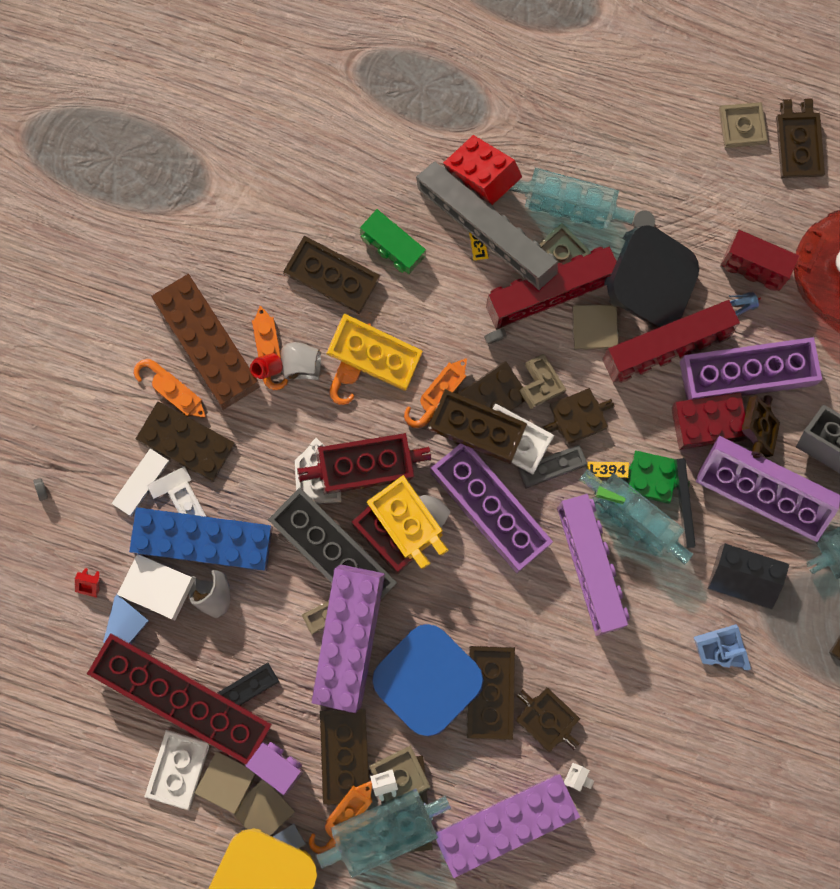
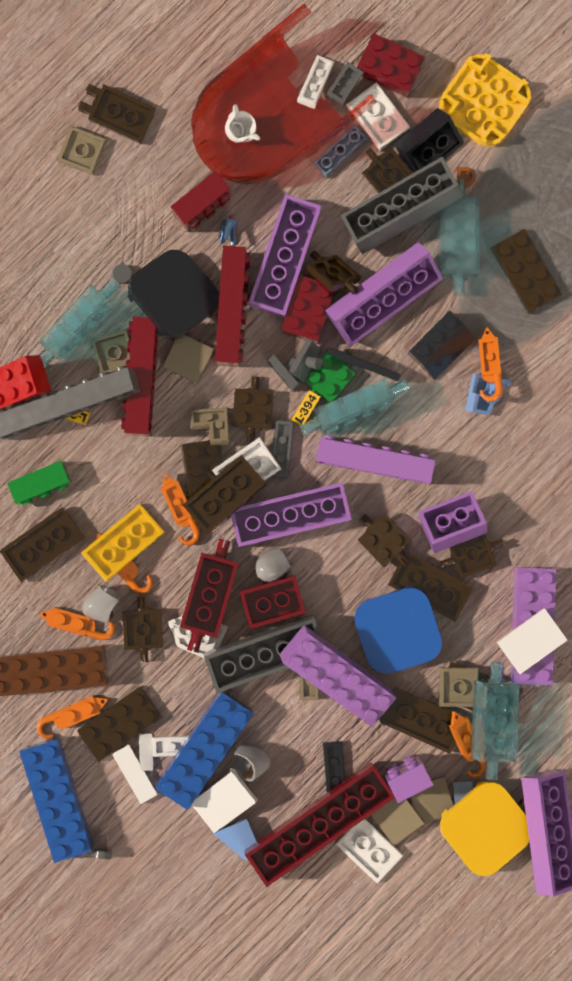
camera: 55 degrees left, 10 degrees up
red tile [75,568,100,598] -> none
red brick [250,353,282,379] -> none
yellow tile [367,475,449,569] -> none
white tile [370,770,398,801] -> none
dark grey tile [484,328,507,344] -> none
white tile [564,763,594,791] -> none
bright green piece [595,486,626,504] -> none
none -> blue brick [19,736,94,863]
none -> dark brown plate [122,596,163,662]
none -> dark grey tile [267,355,299,392]
none -> dark grey tile [289,339,323,382]
none -> dark brown plate [358,513,412,567]
none -> medium lavender brick [418,491,488,553]
none -> orange plate [479,328,503,402]
none -> white tile [496,608,567,674]

